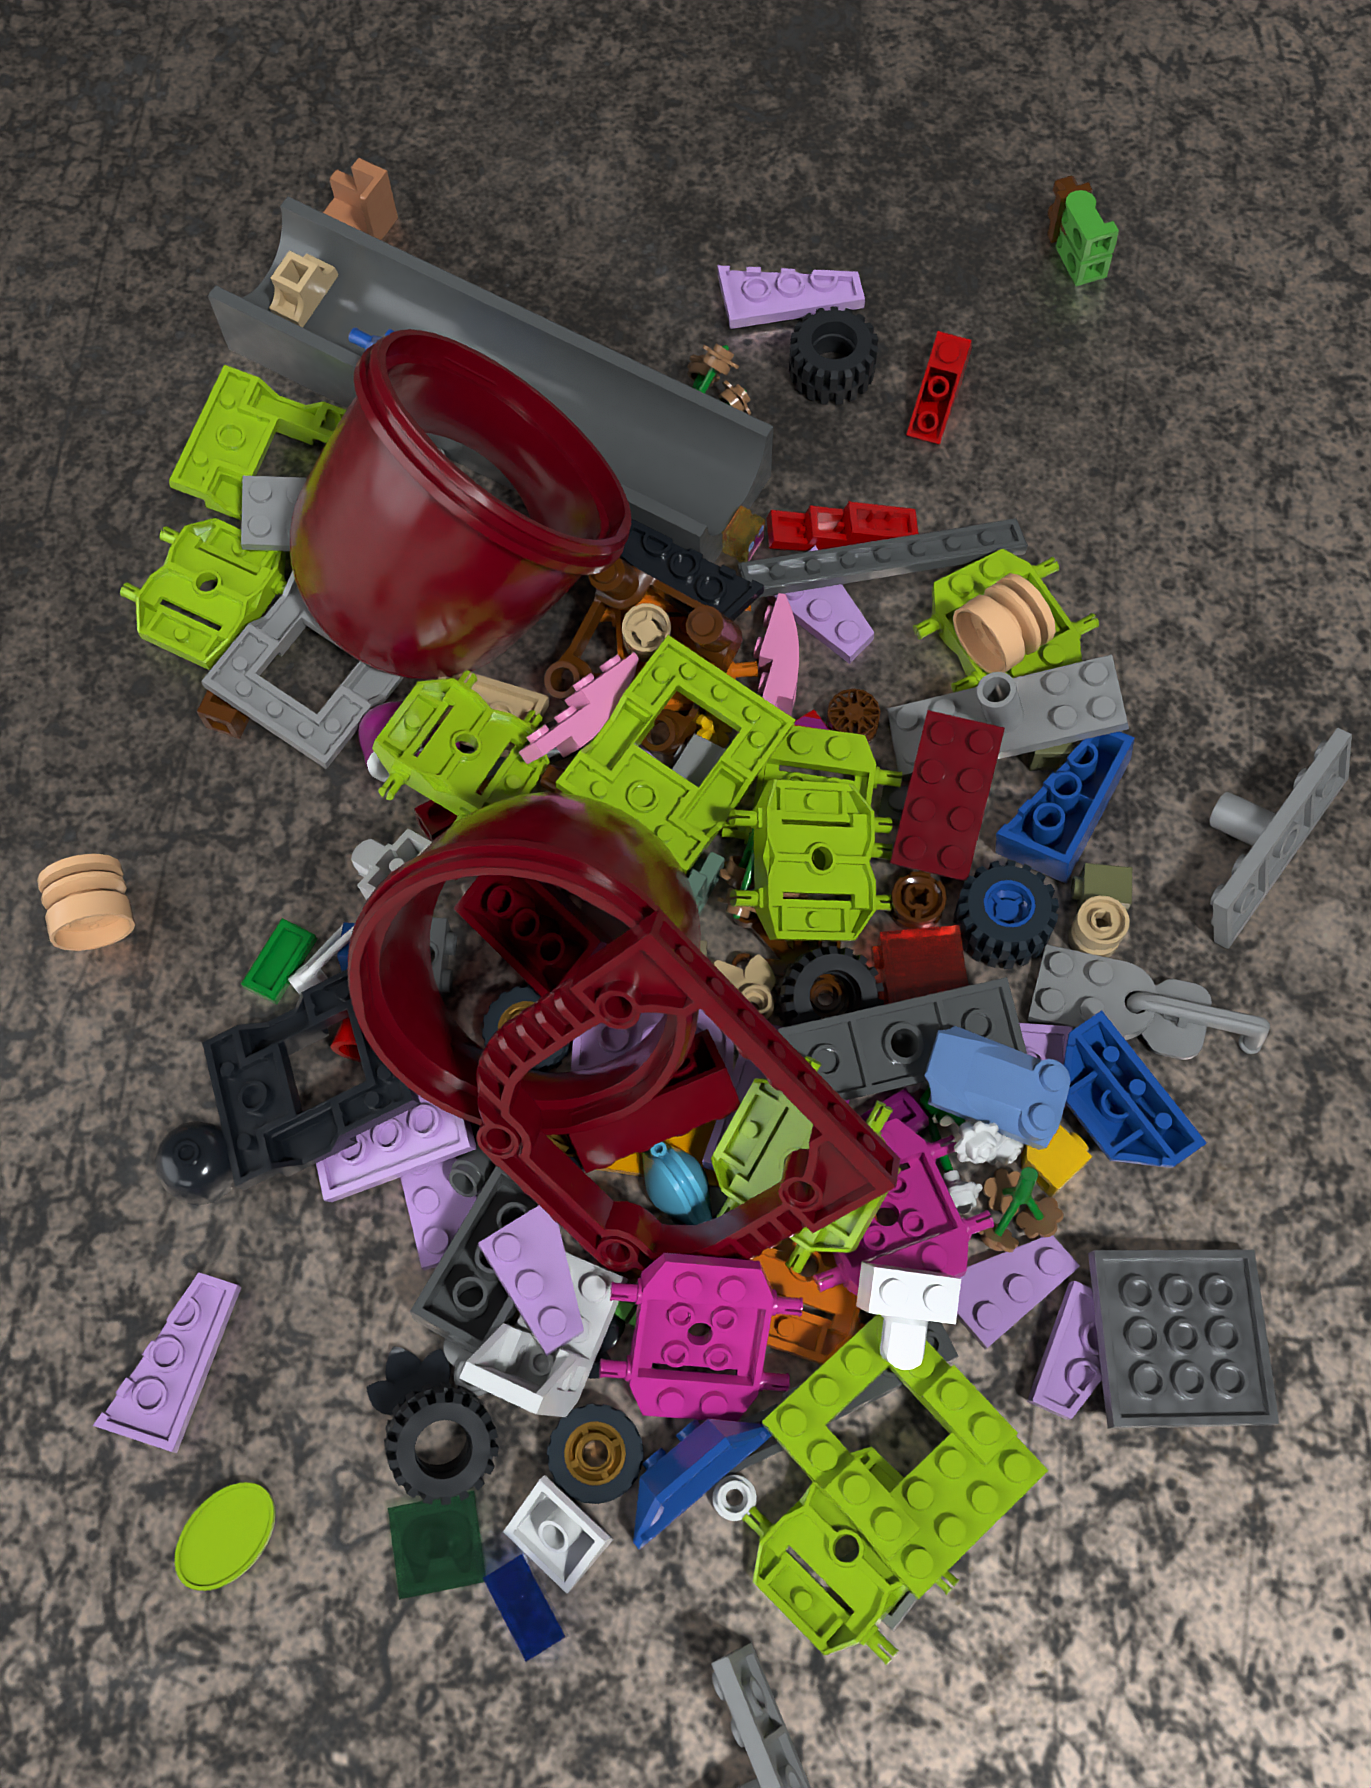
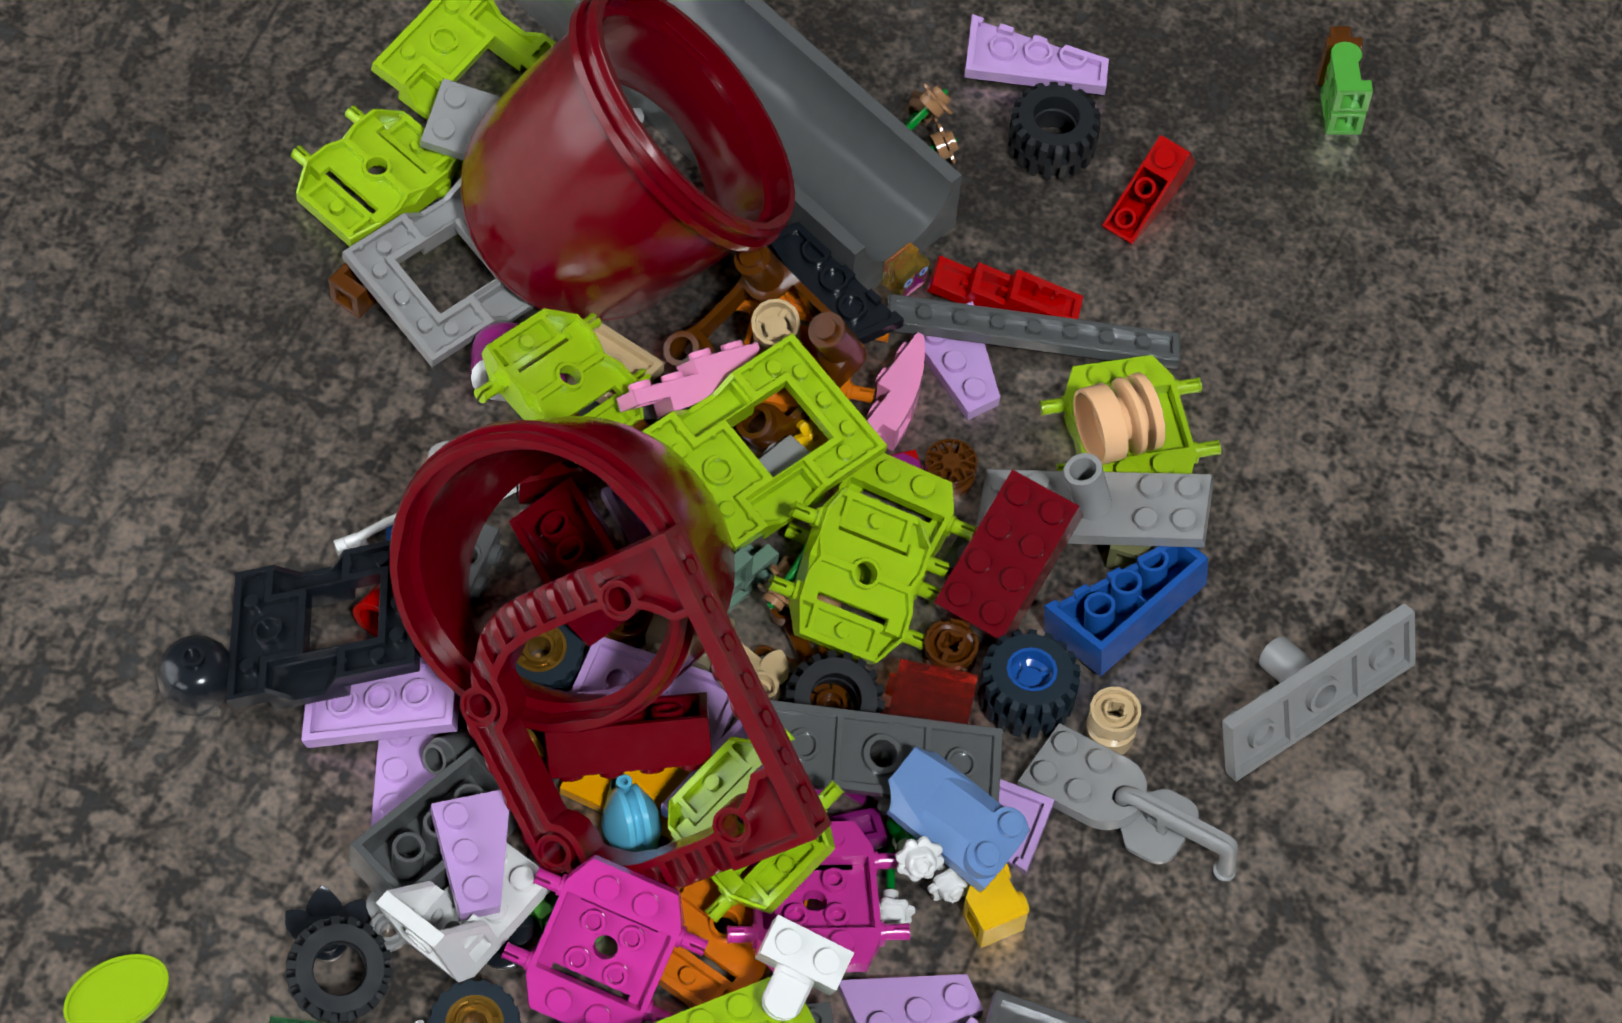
camera: 10 degrees right, 10 degrees down
light nougat wheel [37,854,135,951] -> none
lavender wing [93,1273,241,1453] -> none
green tile [241,918,318,1005] -> none
medium nougat plant [978,1167,1064,1253] -> none
blue wedge [1063,1010,1207,1168] -> none
olive brick [1071,863,1133,913] -> none

